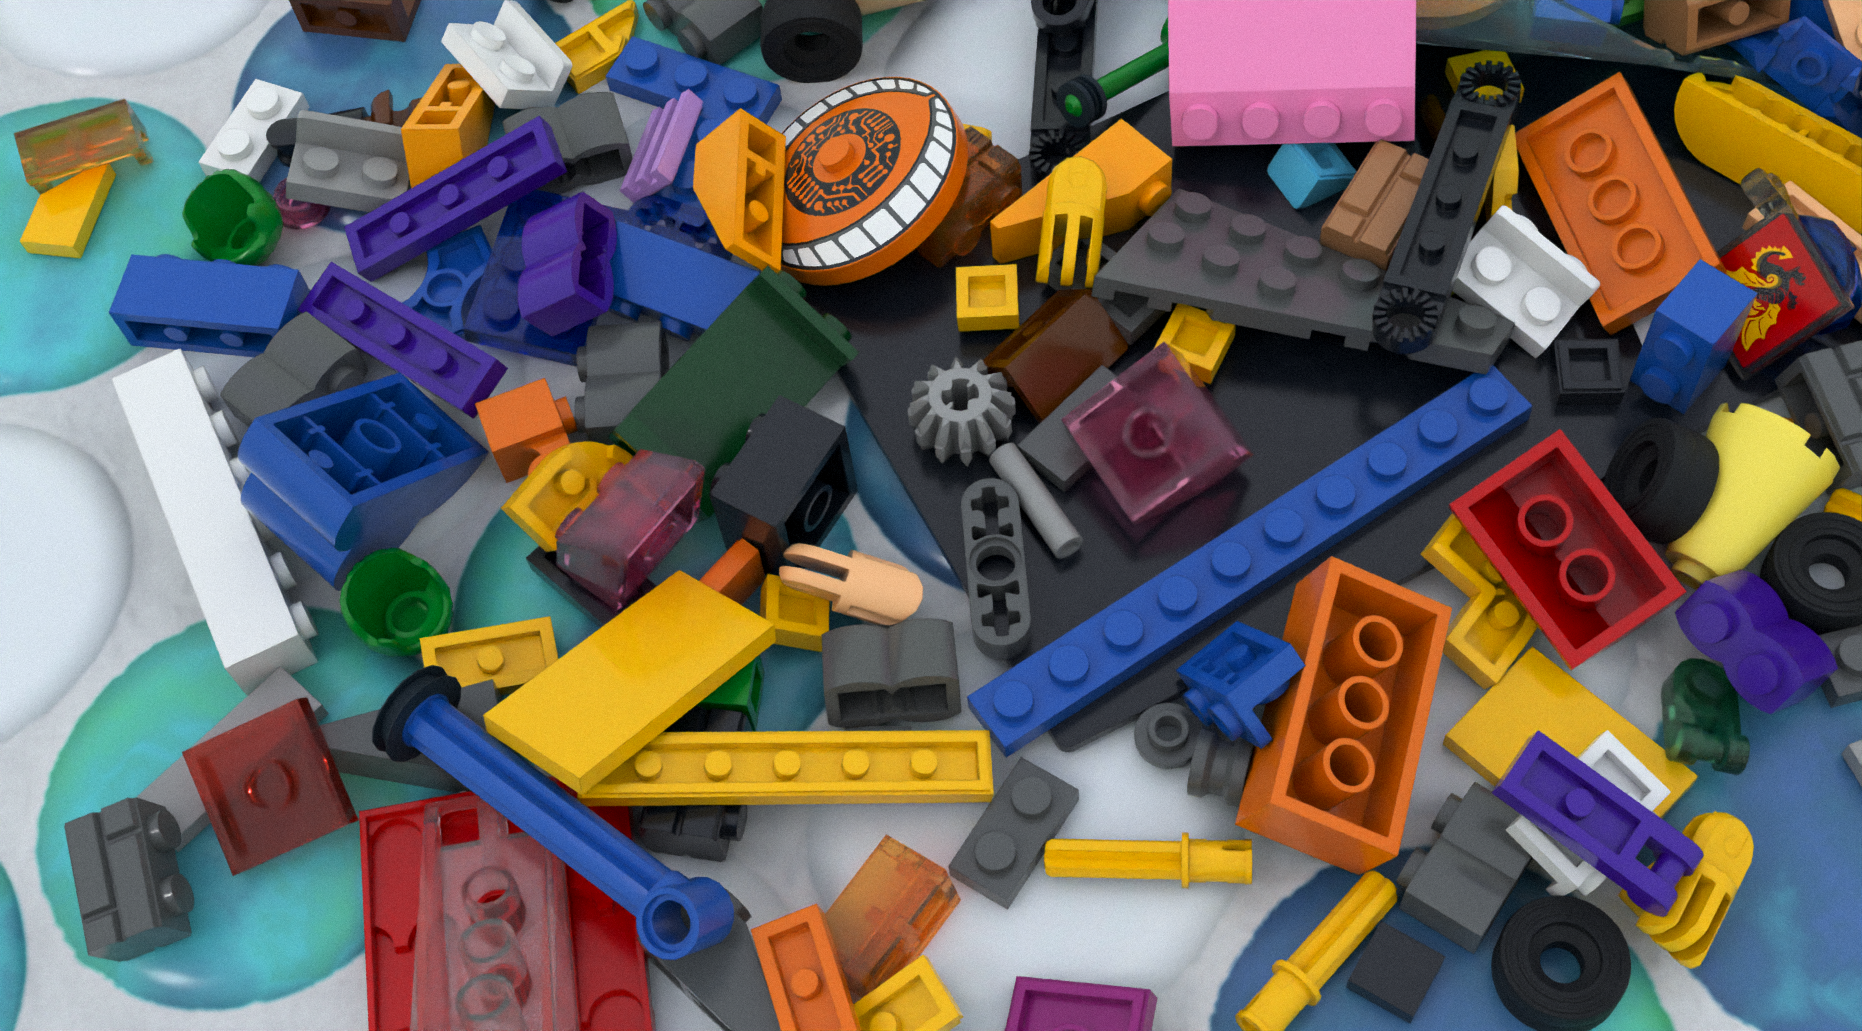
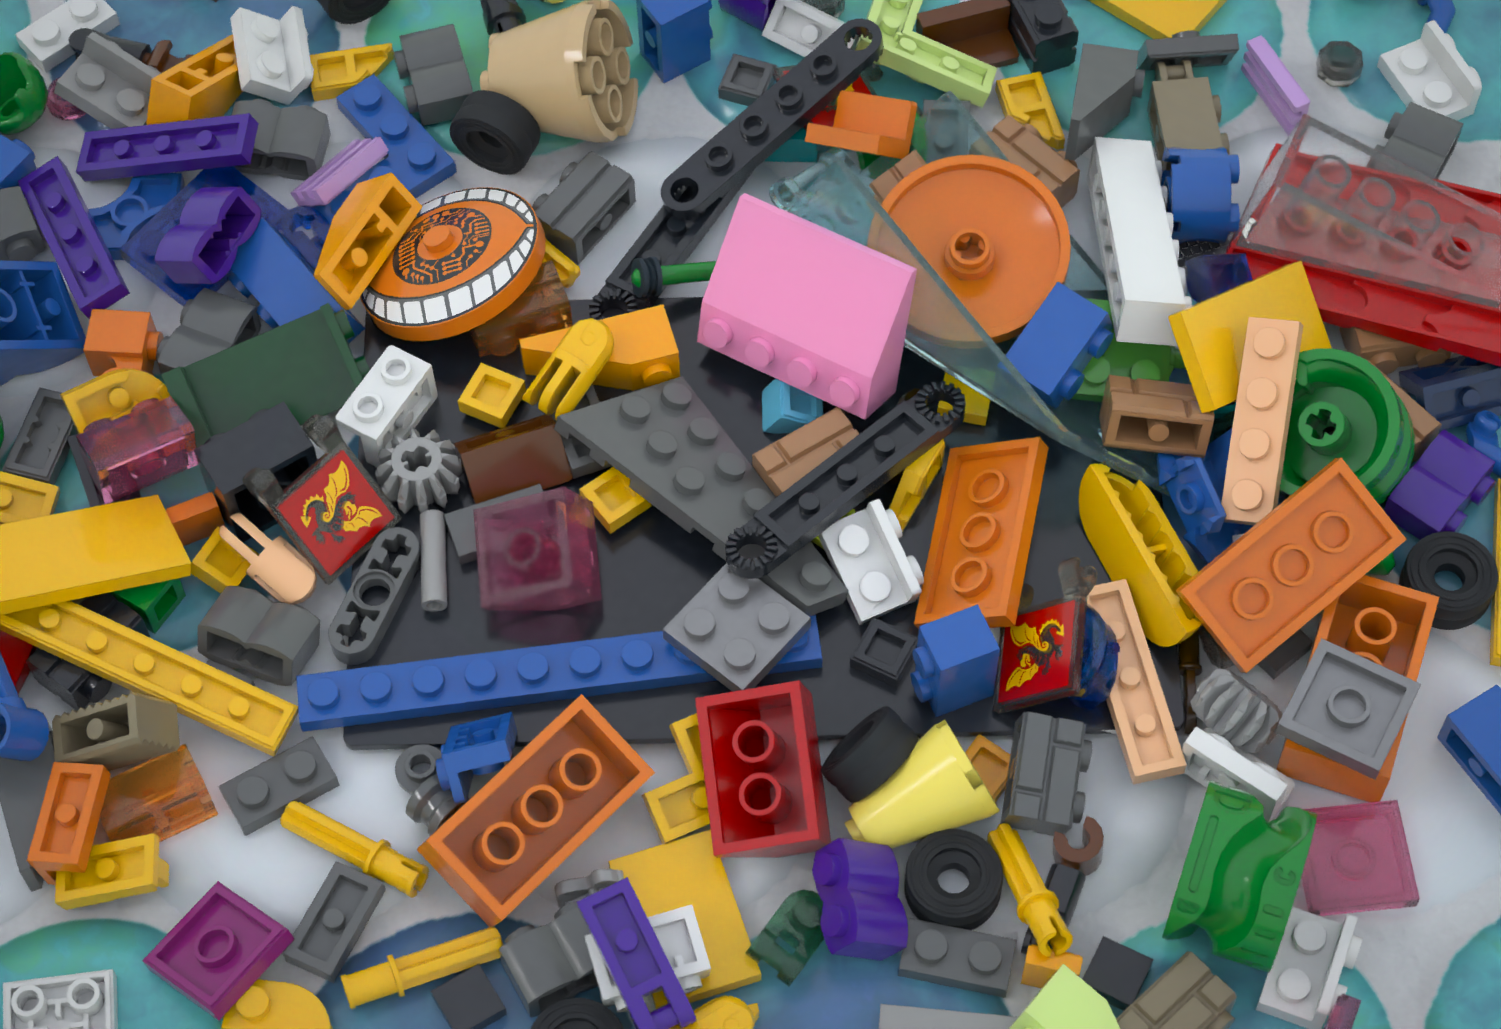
camera: 20 degrees right, 0 degrees up
none -> dark grey plate [2,387,78,485]
none -> dark tan brick [52,691,180,771]
none -> flag [242,414,402,585]
none -> dark grey plate [283,861,386,983]
none -> white bracket [336,345,438,467]
none -> dark grey brick [532,151,636,265]
none -> light grey piece [554,869,624,908]
none -> flat silver plate [663,563,811,691]

